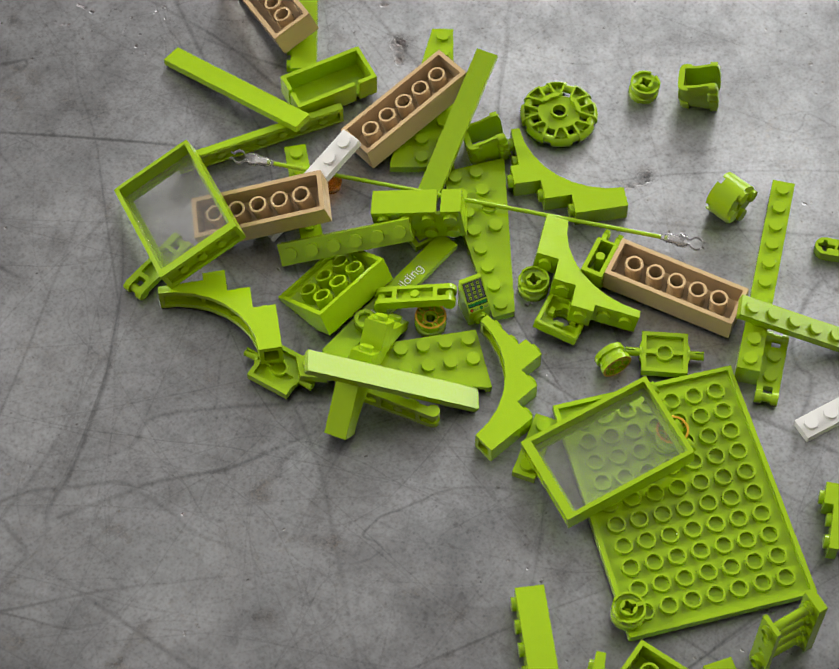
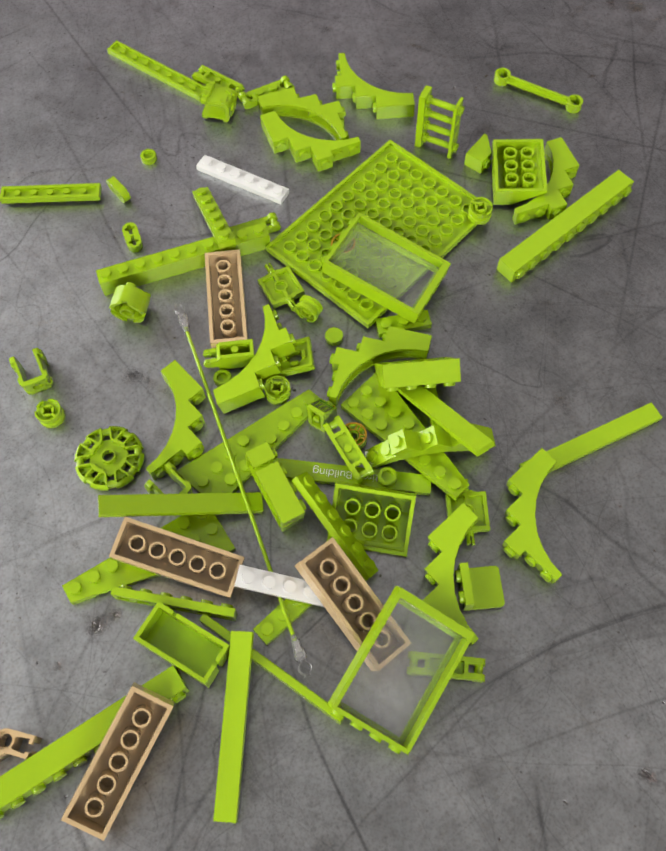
camera: 120 degrees left, 5 degrees up
none -> lime plate [111,585,238,622]
none -> lime tile [213,369,232,387]
none -> lime tile [325,327,343,346]
none -> lime slope [374,357,461,391]
none -> lime bracket [455,562,505,611]
none -> lime arch [502,448,562,584]
none -> lime tile [519,402,663,472]

